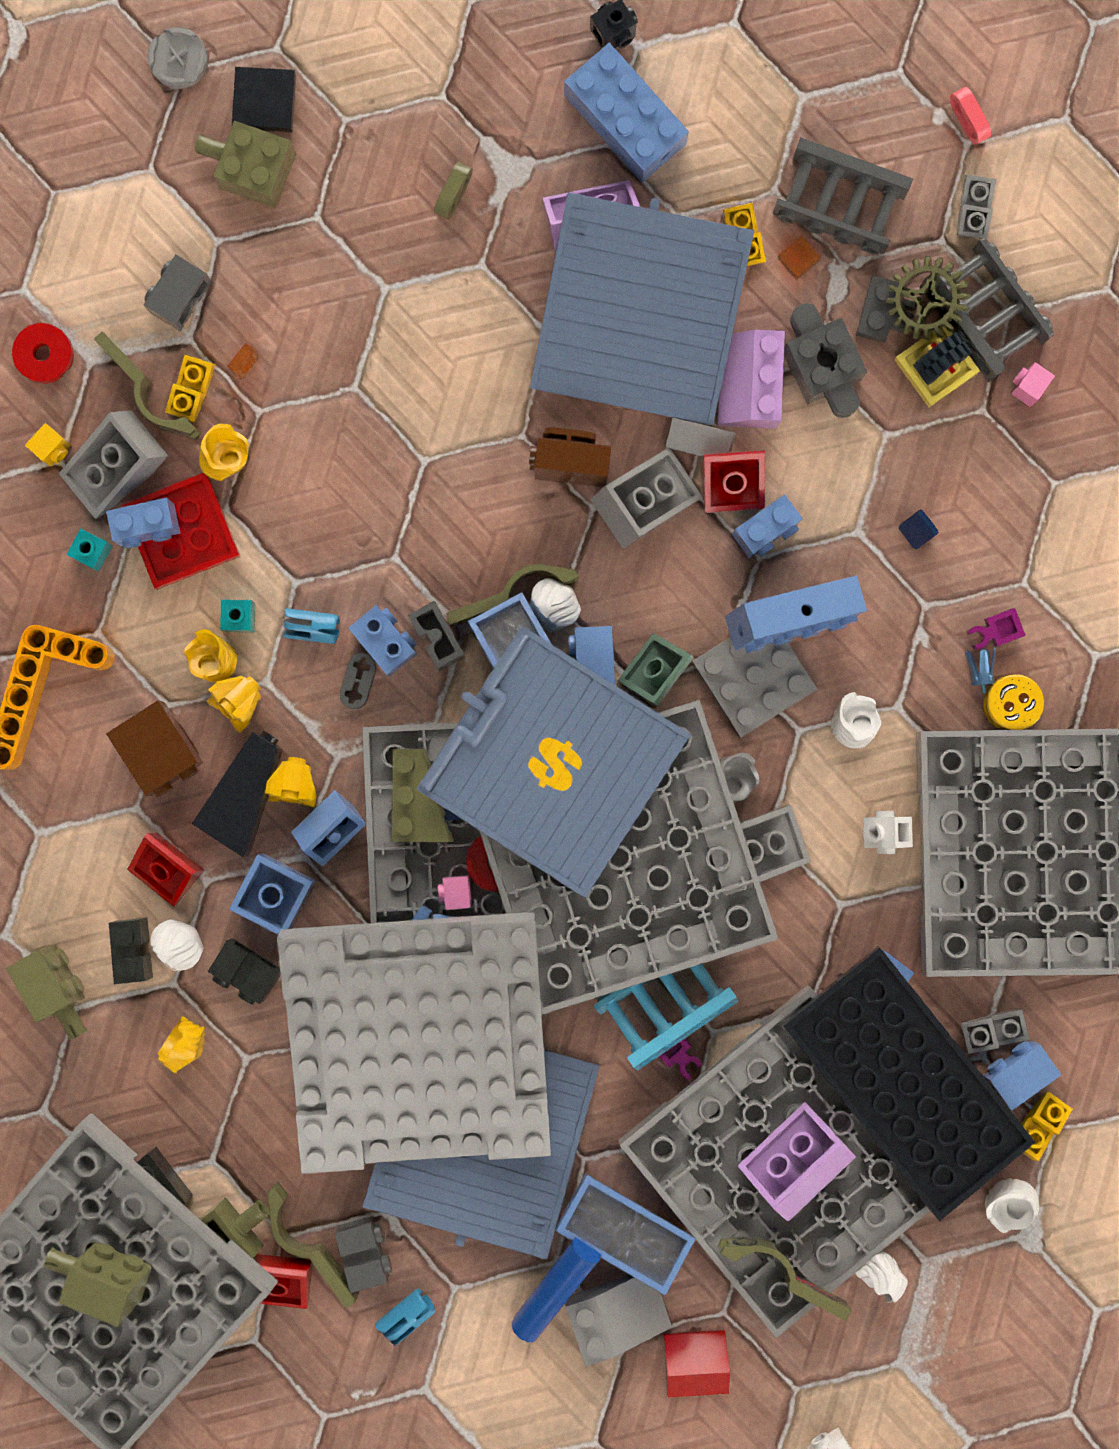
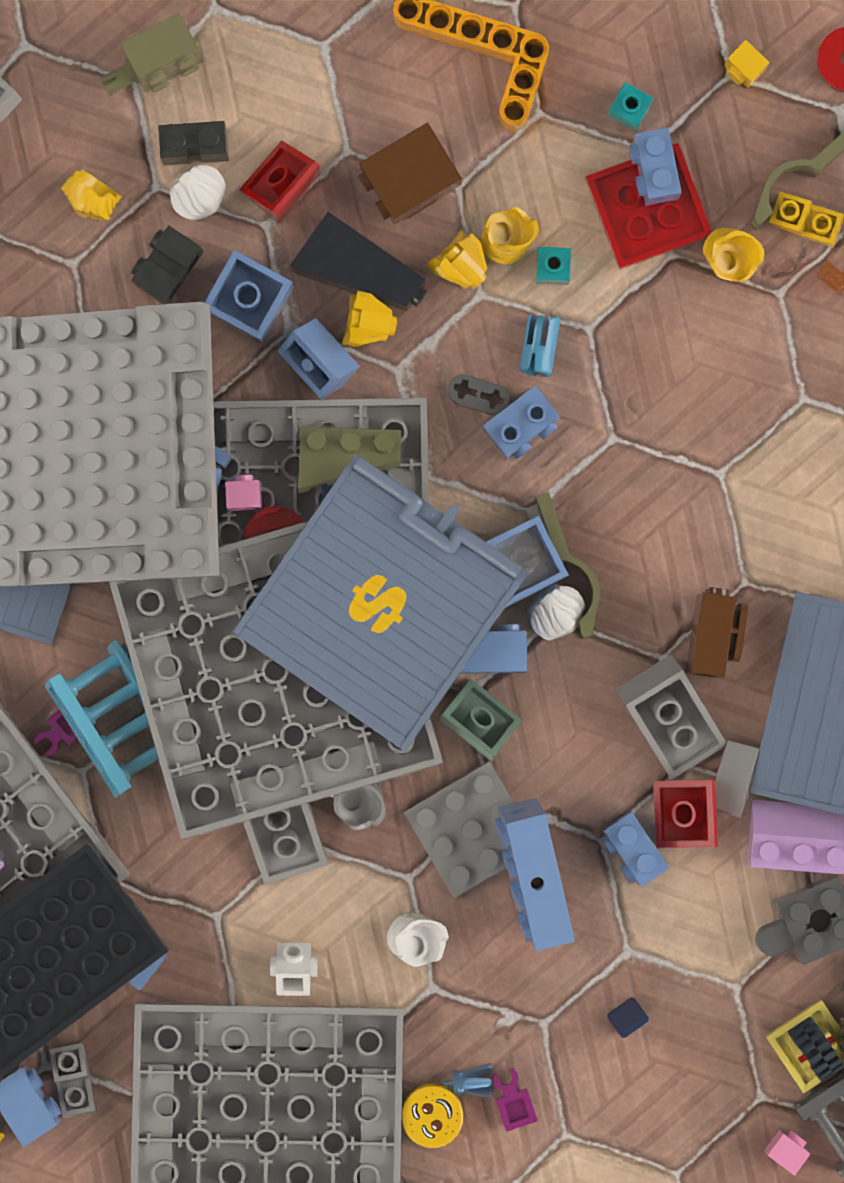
camera: 95 degrees right, 0 degrees up
light grey slope [59,411,168,519] -> none
dark grey brick [408,600,465,672] -> none

